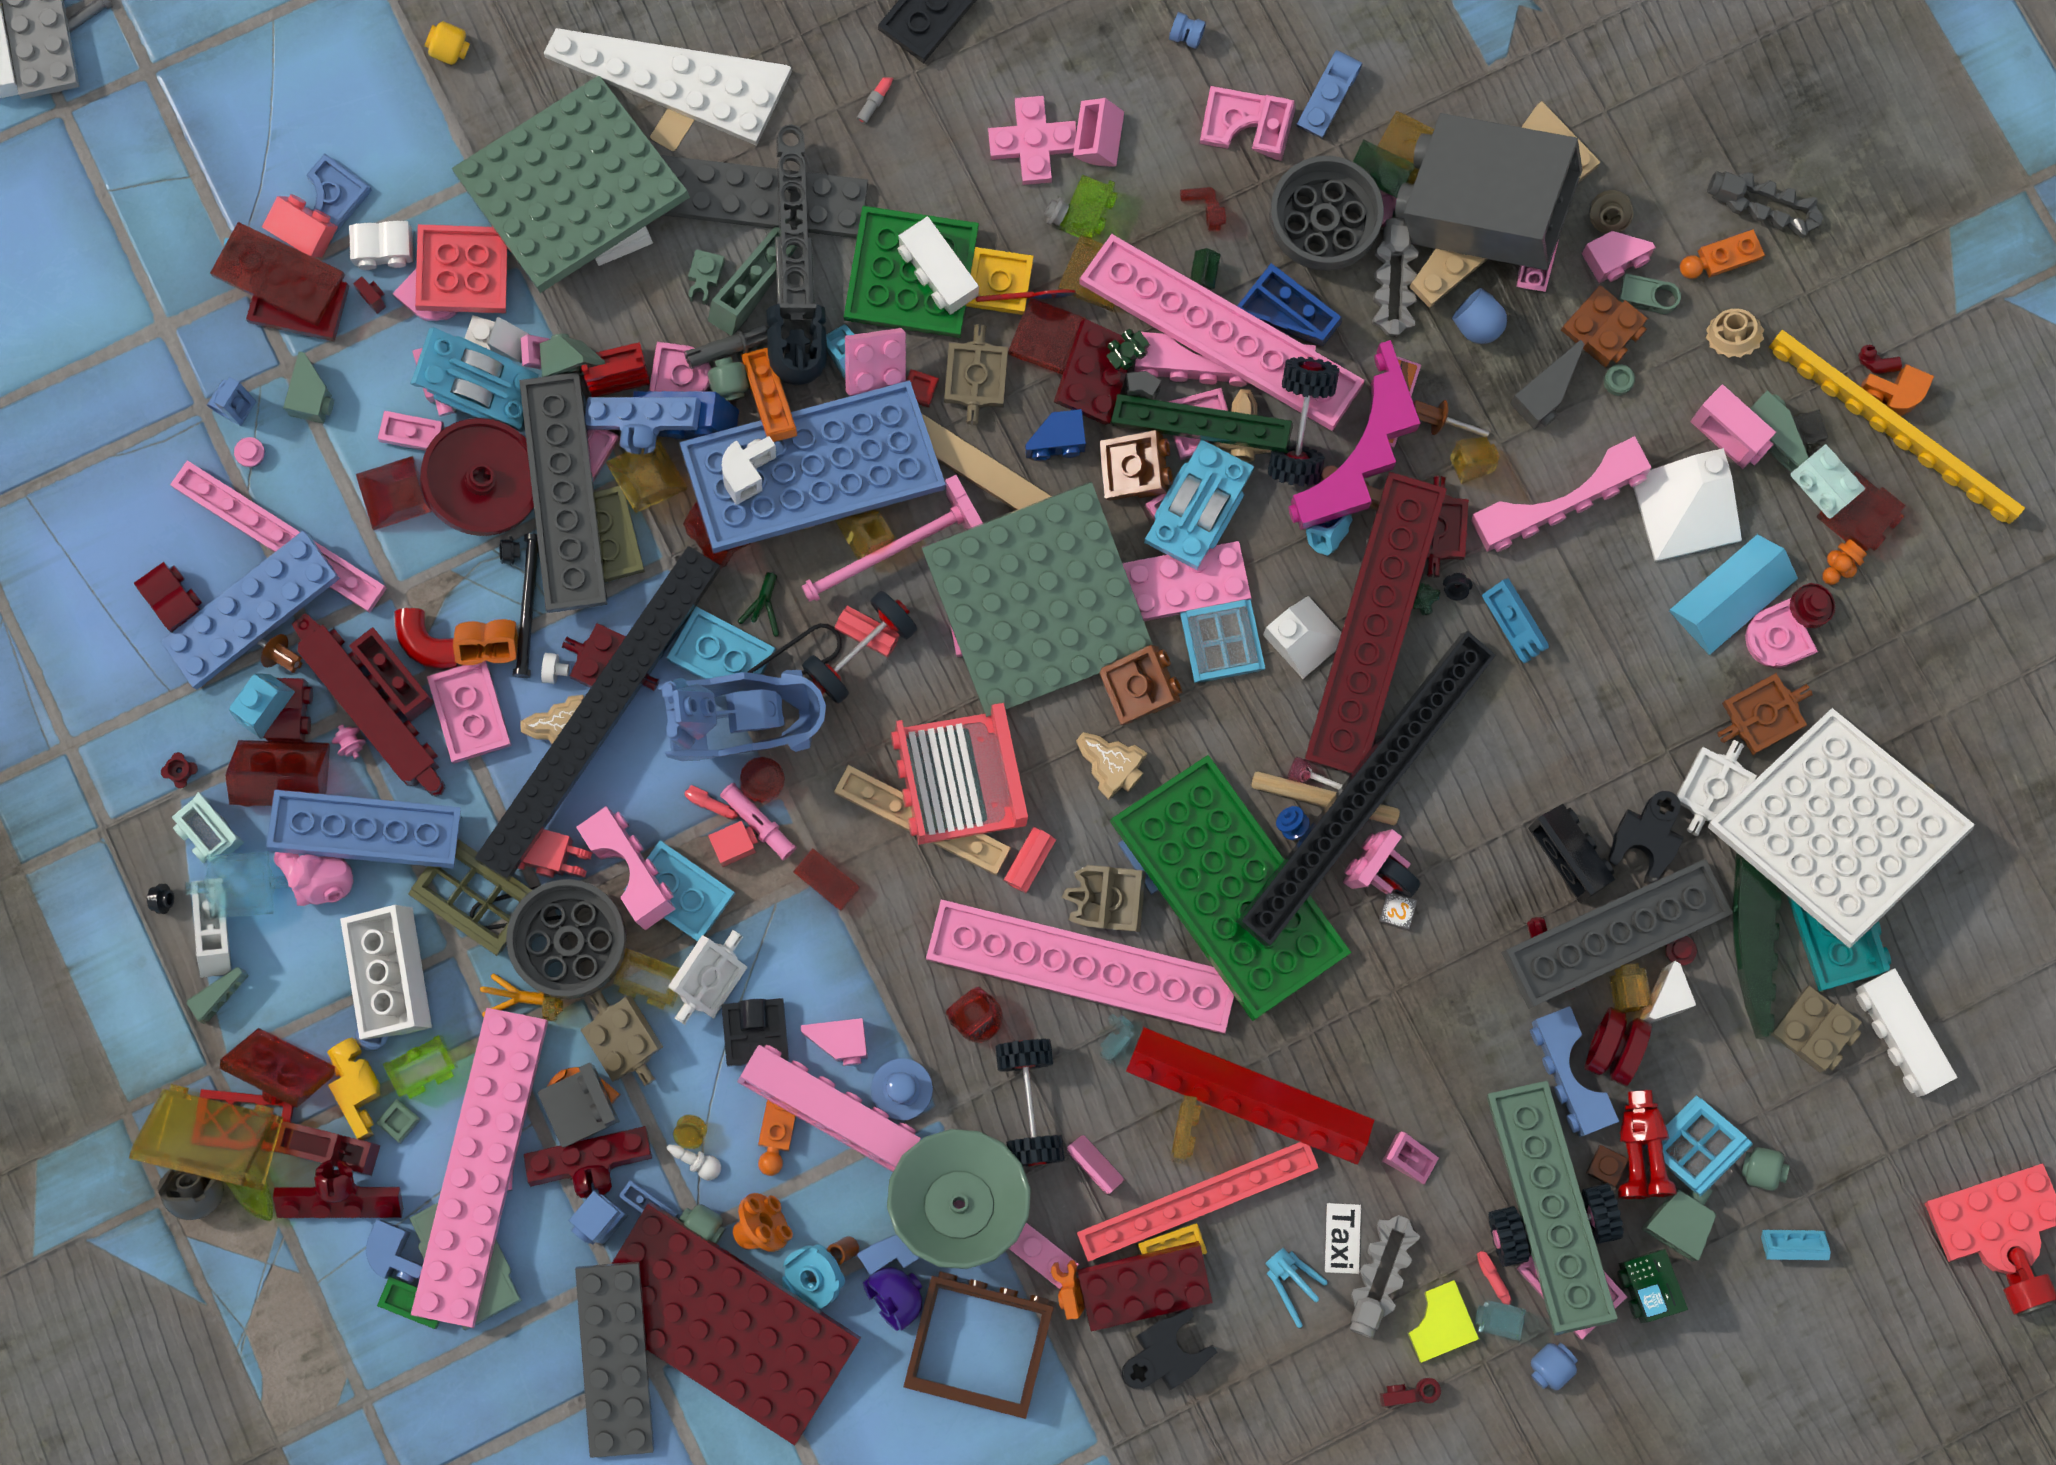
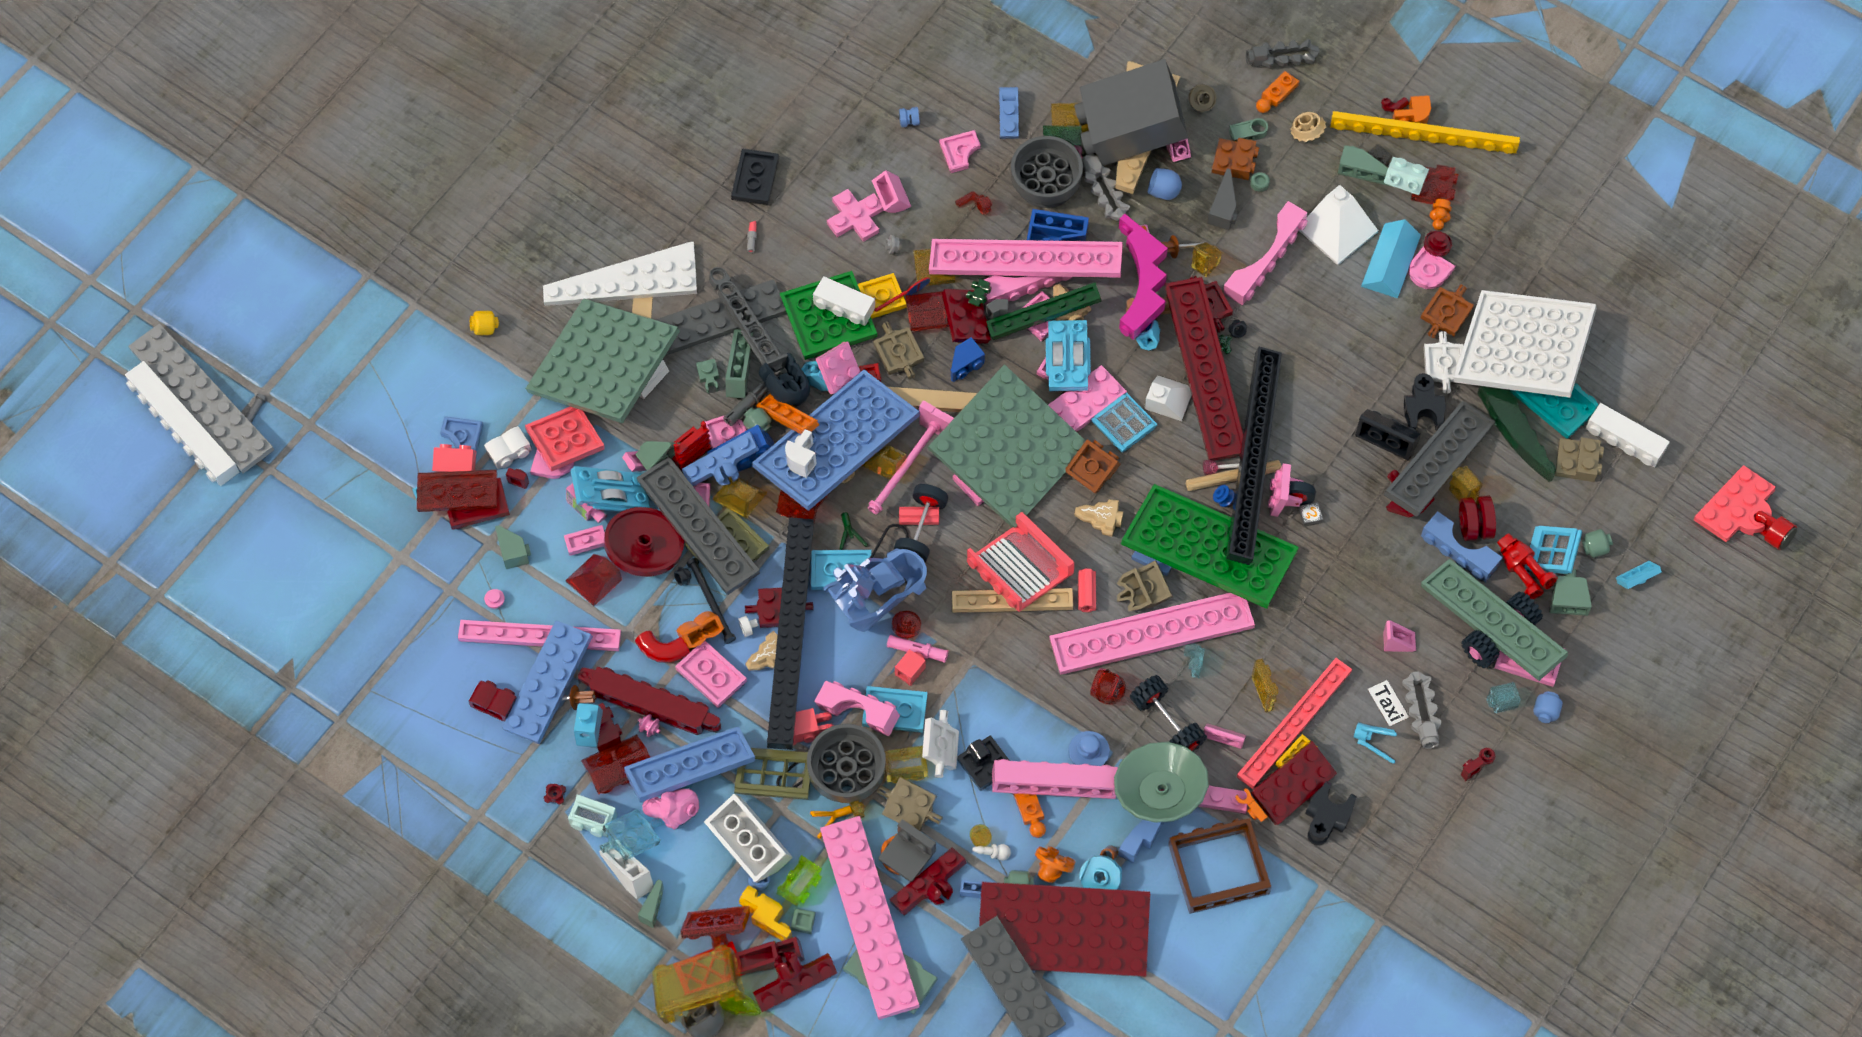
camera: 25 degrees left, 15 degrees down
black plate [147,884,174,914] -> none
medium blue plate [207,377,256,426] -> none
dark red brick [349,627,434,722] -> none
medium blue brick [366,1219,423,1283] -> none
green plate [377,1276,440,1329] -> none
white slope [465,315,530,363] -> none
medium blue arch [568,1191,628,1245] -> none
coral piece [684,785,738,819] -> none
clear red plate [793,848,860,912] -> none
bright pink slope [801,1018,868,1066] -> none
dark purple cylinder [862,1267,922,1331] -> none
clear neon green bracket [1059,174,1118,243] -> none
plate [1099,430,1173,501] -> none
red brick [1126,1027,1375,1165] -> none
clear green piece [1190,248,1221,290] -> none
bright pink slope [1252,95,1295,161] -> none
black axle [1268,357,1339,486] -> none
neon yellow tile [1408,1280,1479,1363] -> none
coral piece [1477,1251,1512,1305] -> none
dark azure hinge [1481,578,1549,663] -> none
bright pink slope [1582,231,1656,283] -> none
reddish brown plate [1586,1145,1629,1187] -> none
dark green slope [1617,1249,1688,1323] -> none
white slope [1640,961,1696,1023] -> none
dark red plate [1665,936,1697,966] -> none
bright pink window [1690,384,1776,469] -> none

